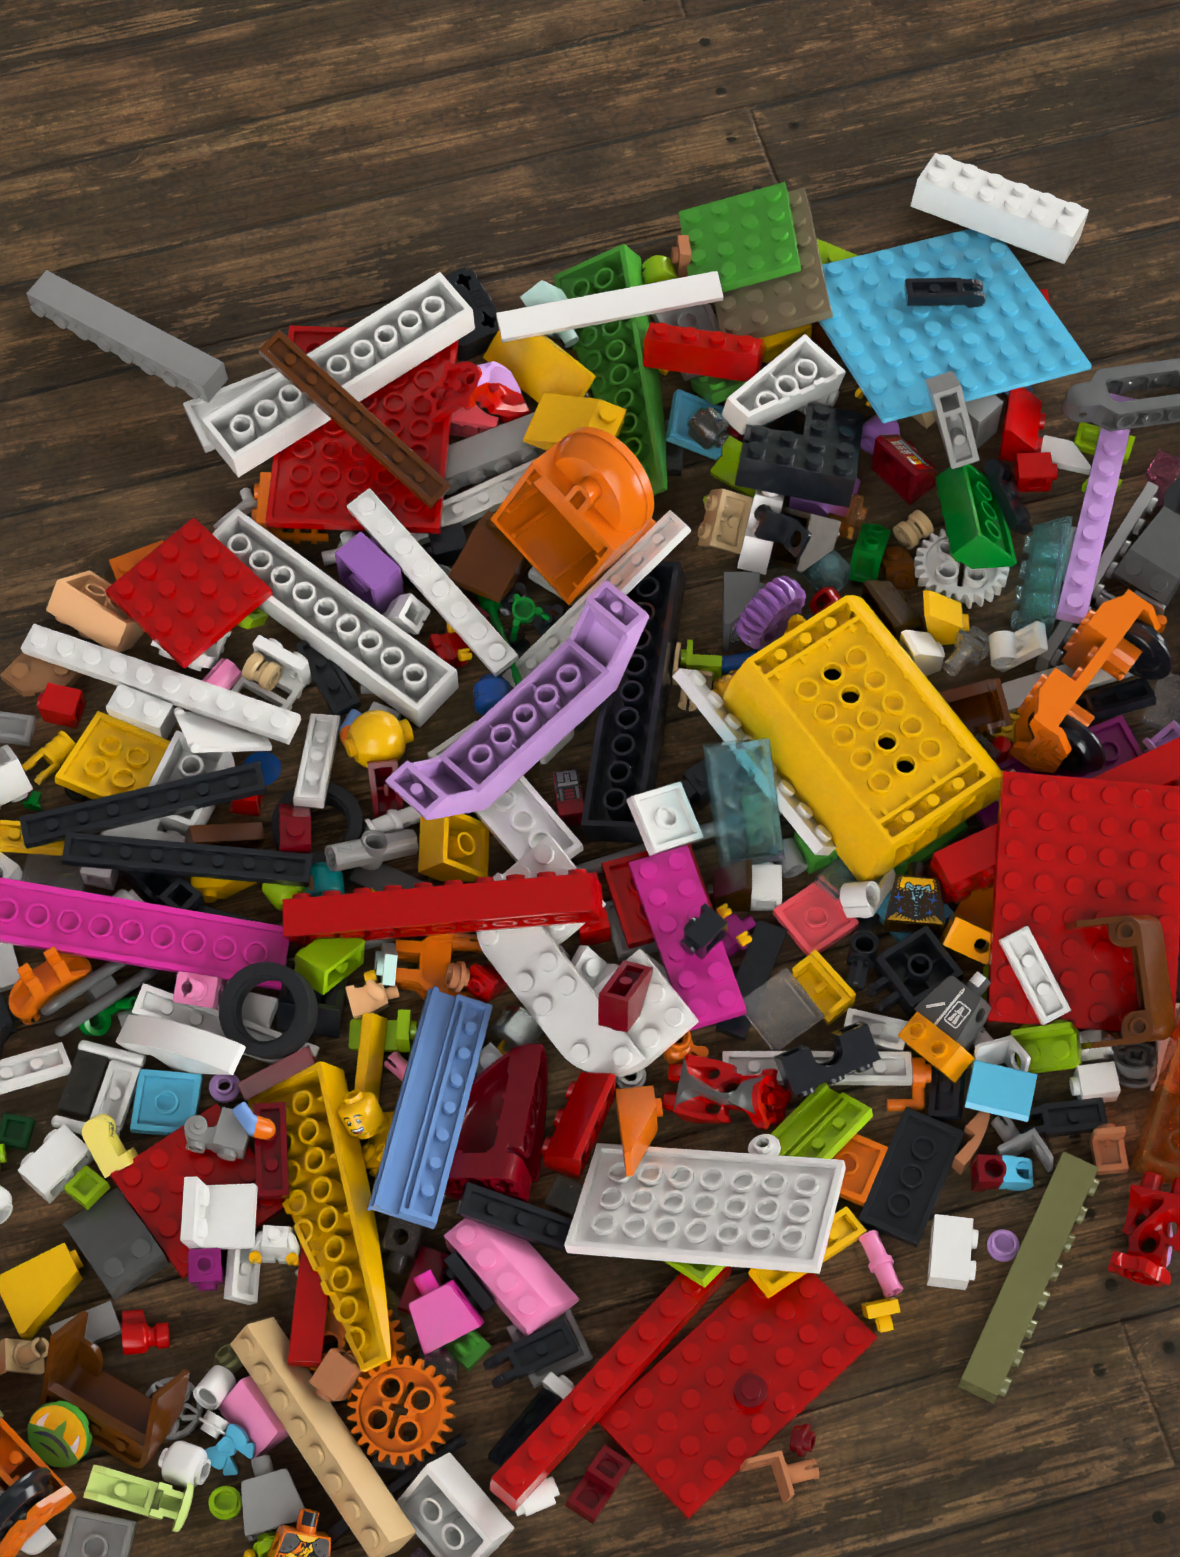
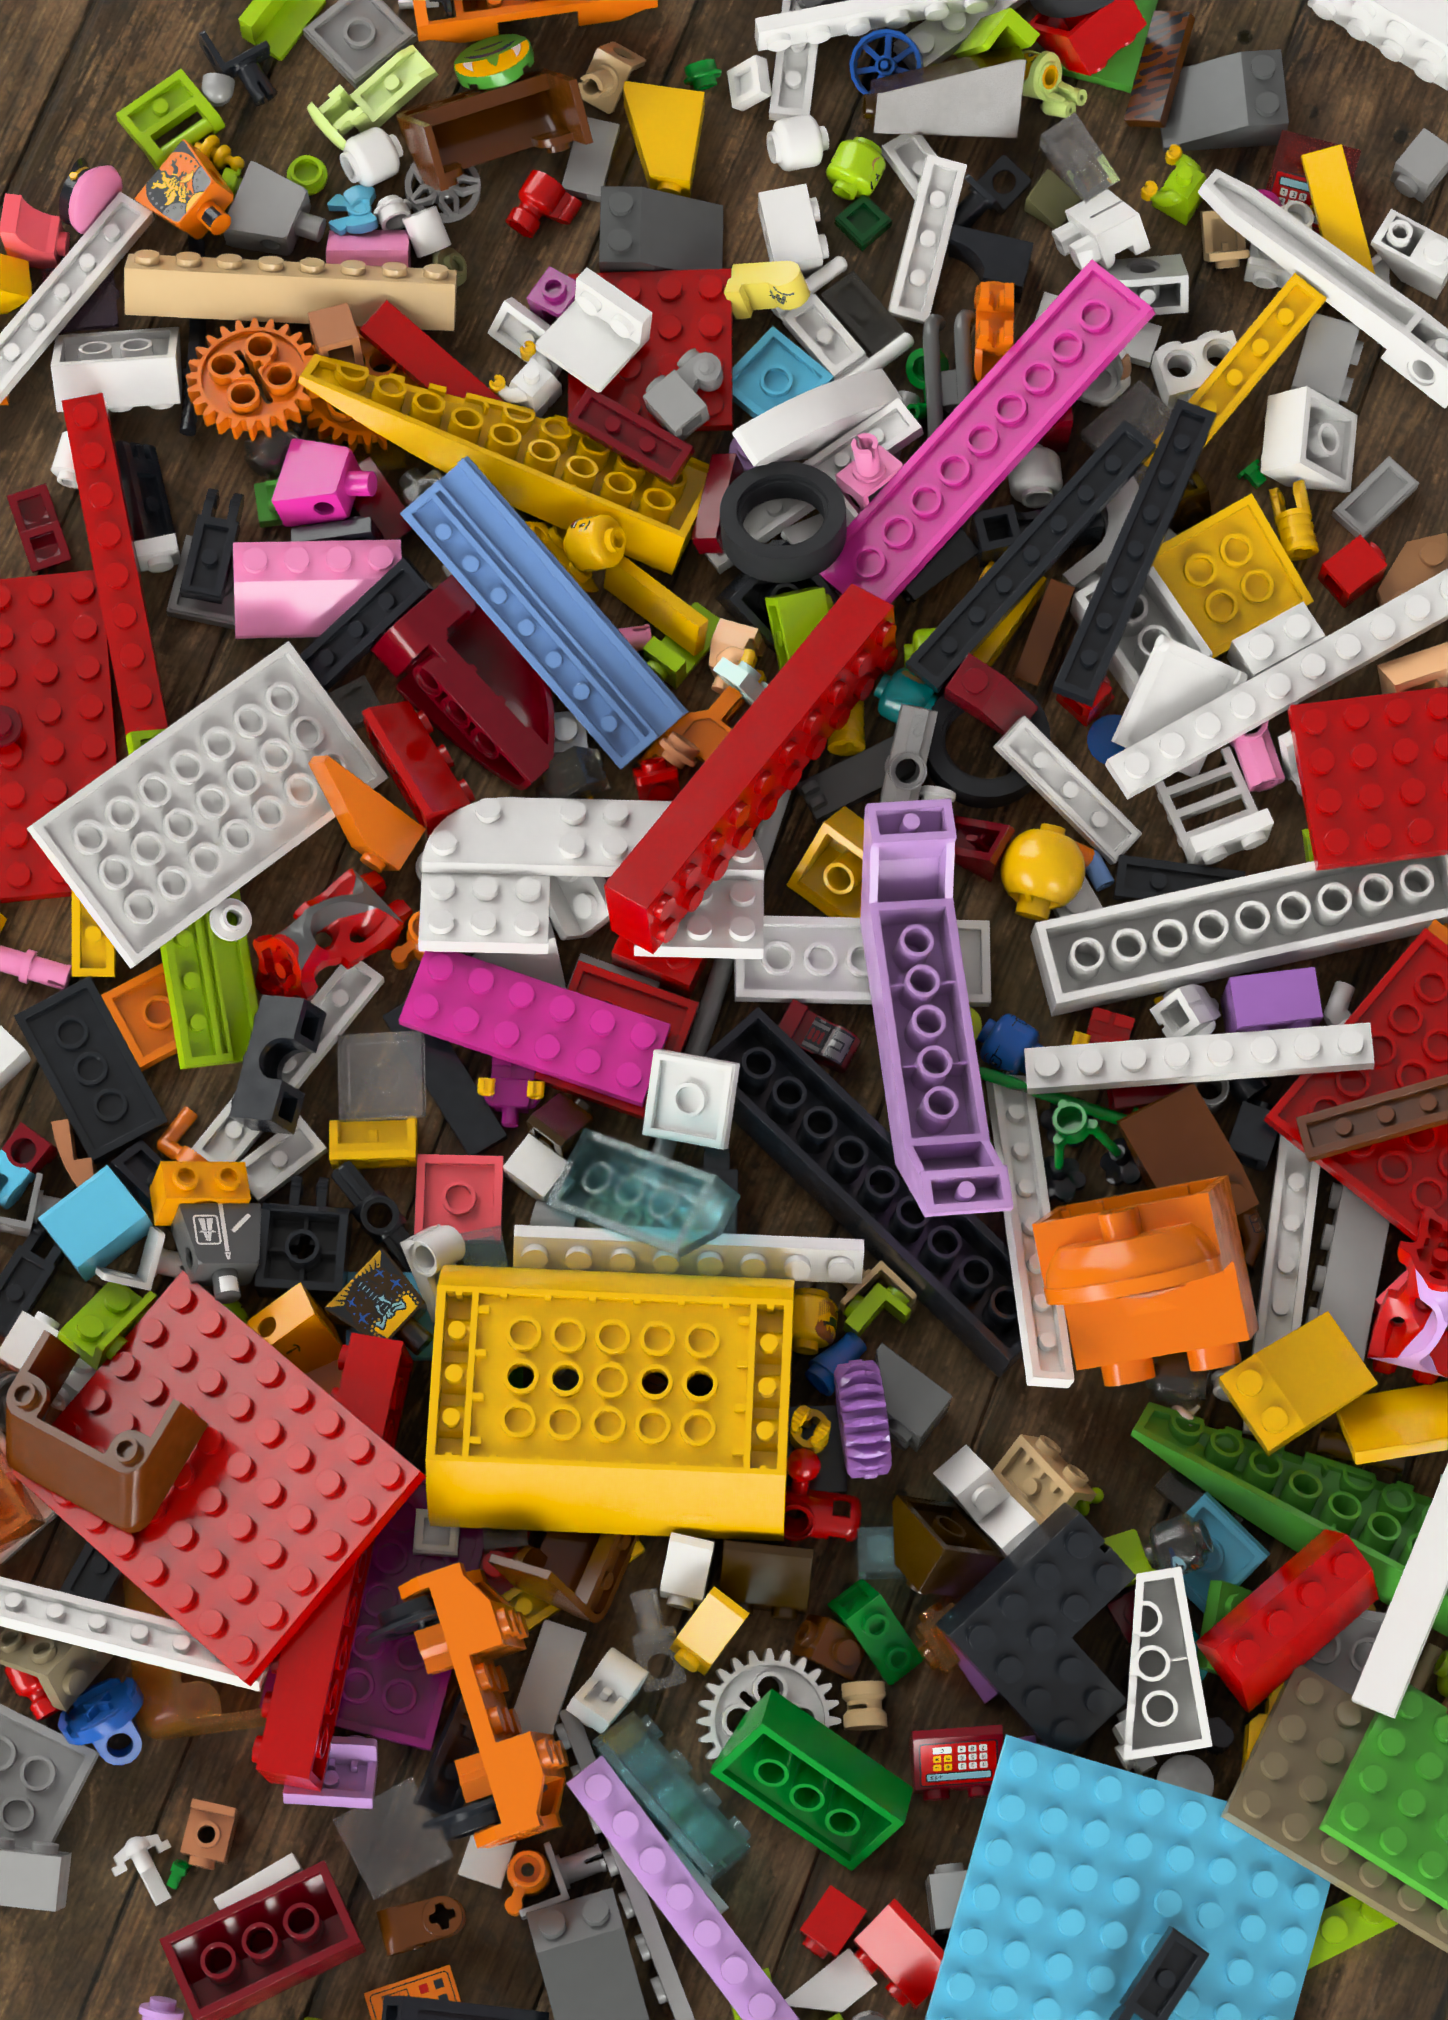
camera: 125 degrees right, 10 degrees up
lime plate [63,1165,110,1210] -> none
arm [232,1102,276,1140] -> none
tan wheel [242,652,283,691] -> none
dark red slope [598,960,653,1033] -> none
black brick [679,903,728,960] -> none
black bracket [754,504,812,559] -> none
light grey slope [925,371,979,469] -> none
black hinge [983,458,1033,535] -> none
white tile [998,926,1071,1025] -> none

